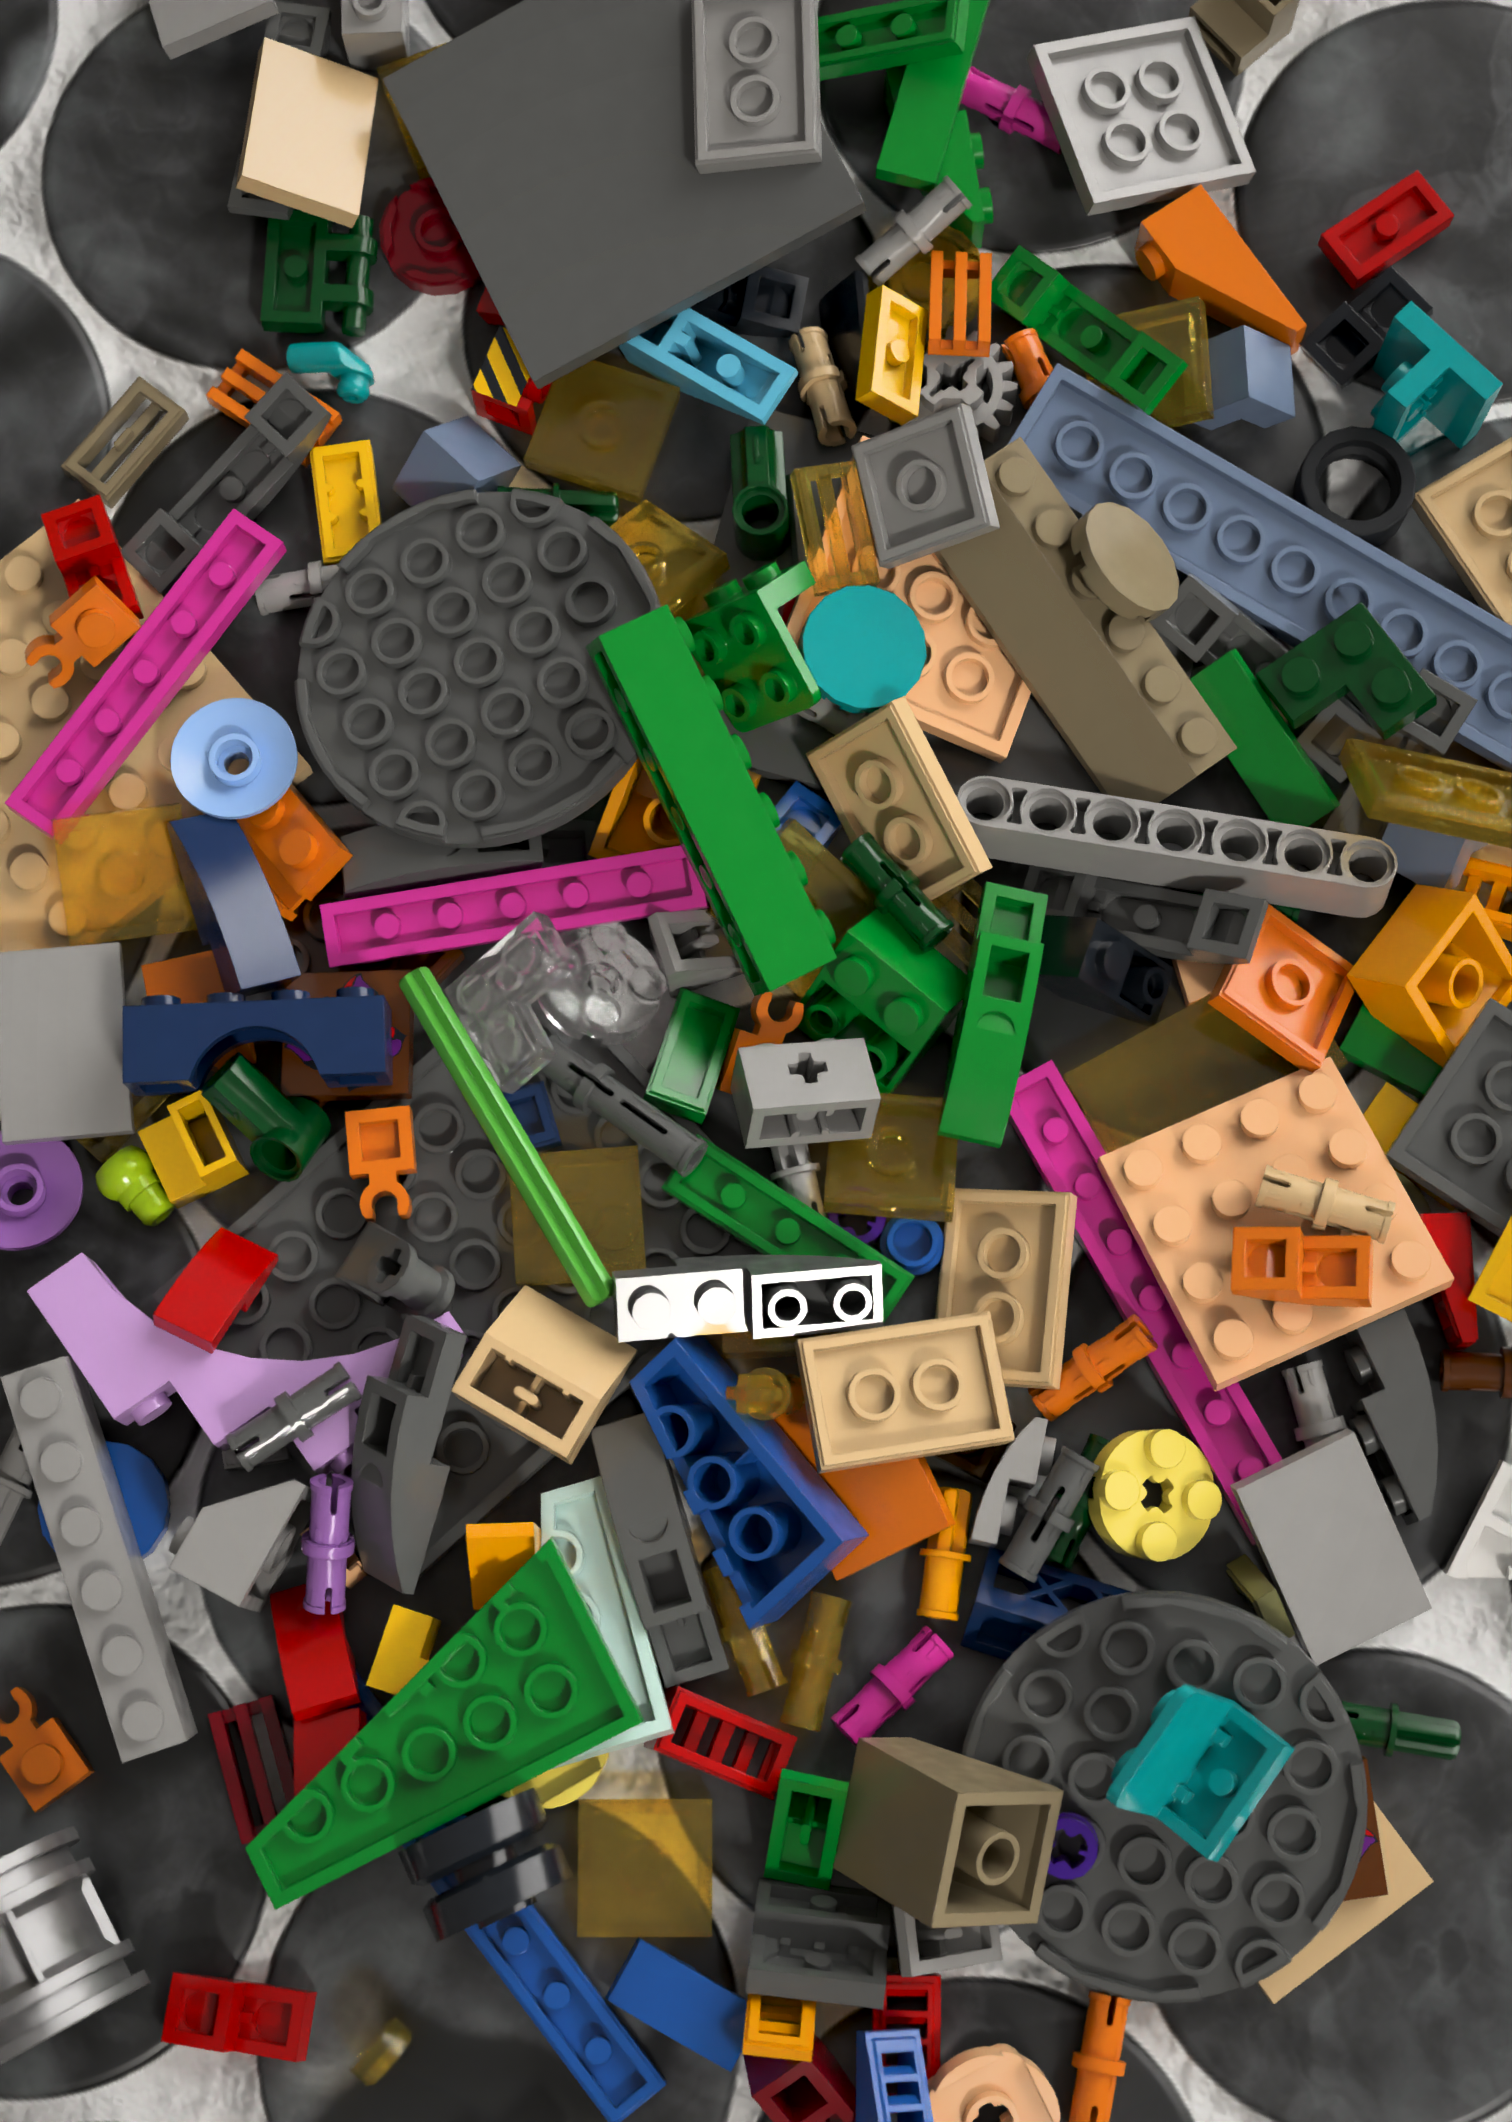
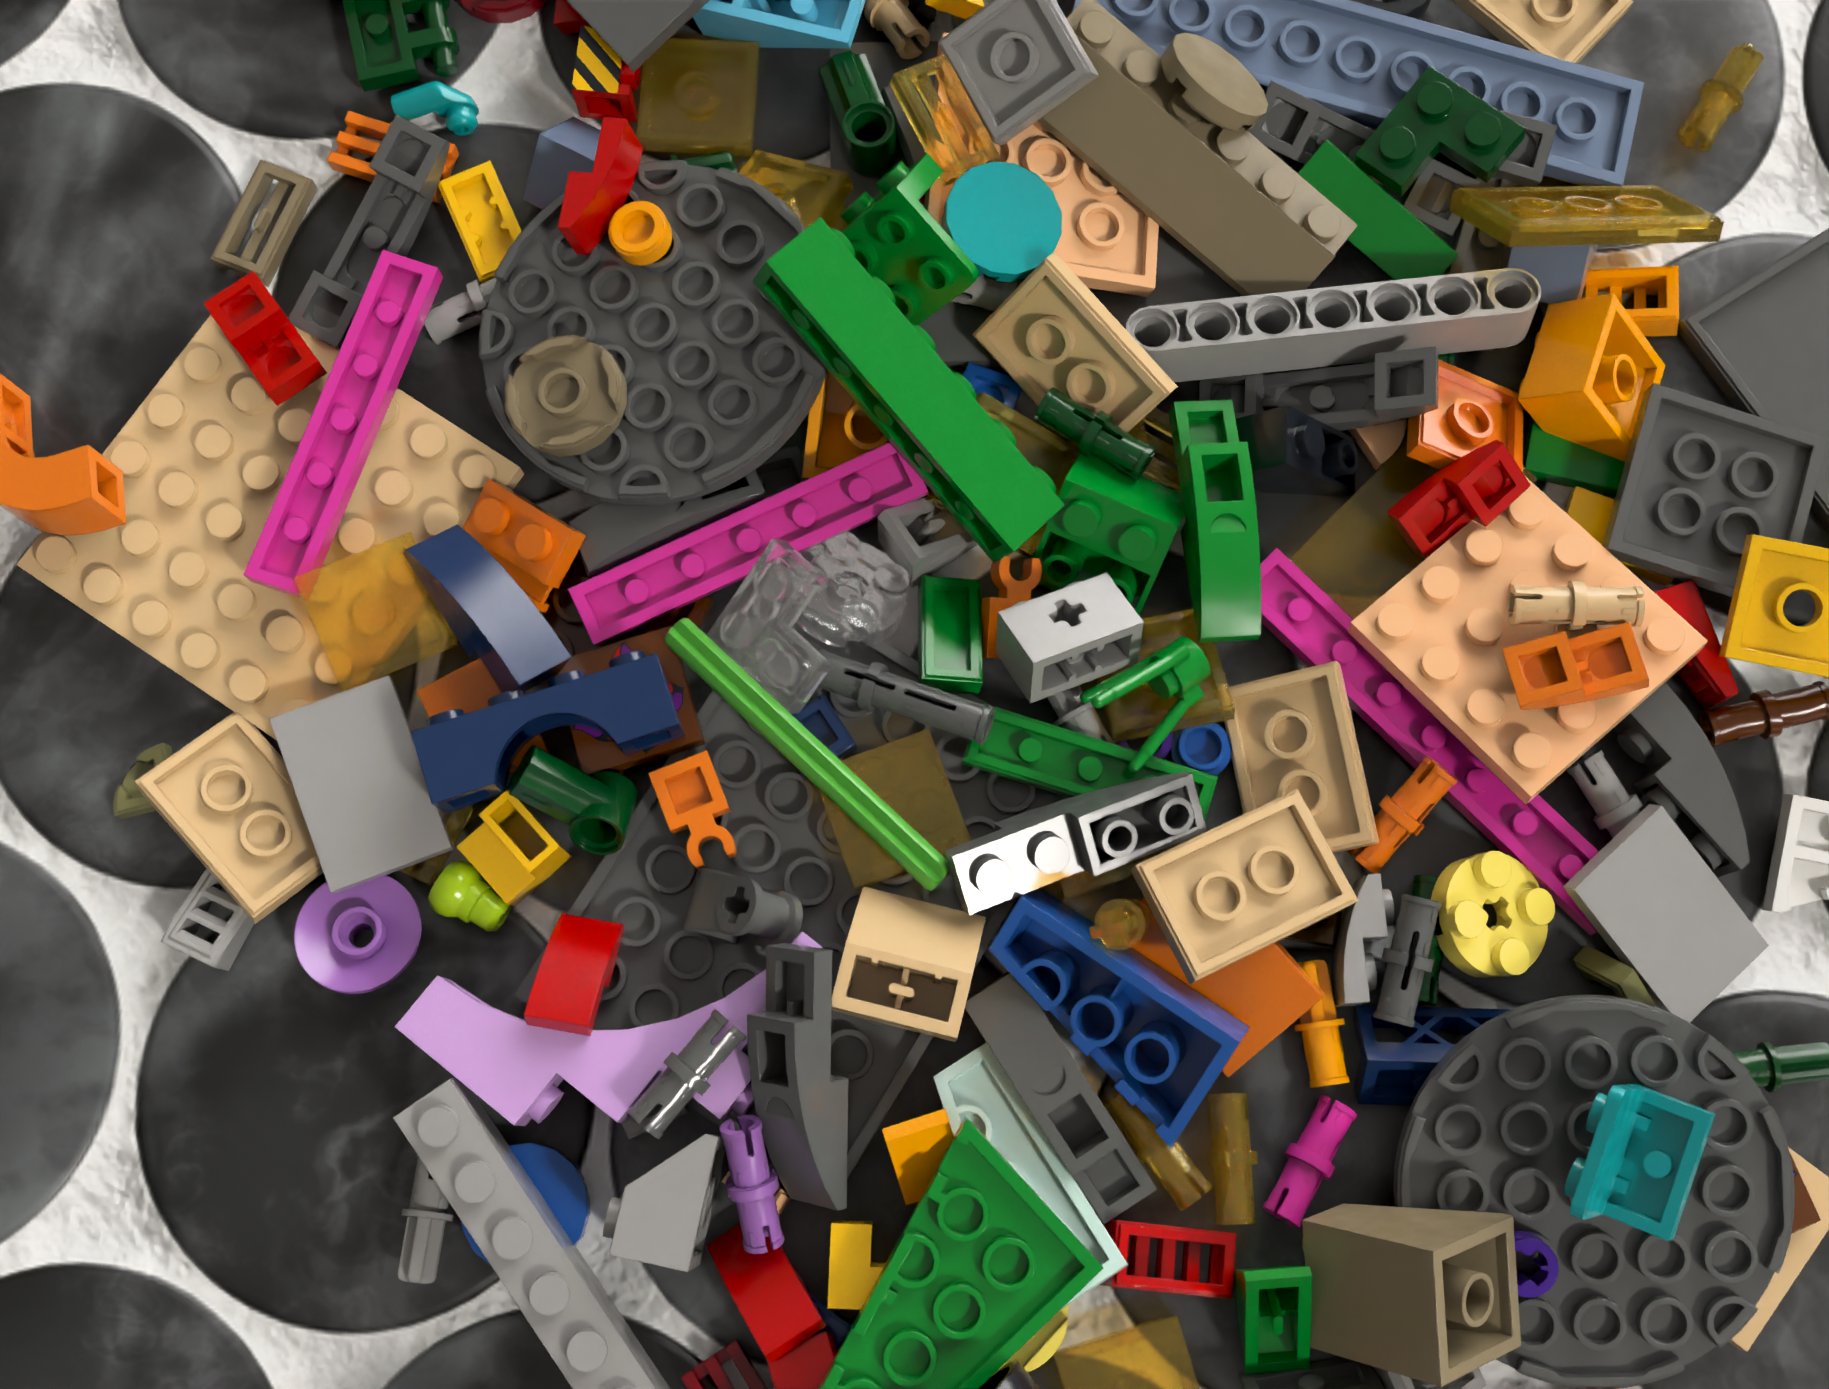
camera: 20 degrees left, 0 degrees up
orange plate [25,576,141,688] -> none
light blue dish [170,698,298,819] -> none
none -> dark tan tile [504,335,627,457]
none -> red slope [558,117,643,255]
none -> light orange tile [608,201,672,266]
none -> green plant [1080,636,1211,774]
none -> red slope [1386,440,1531,559]

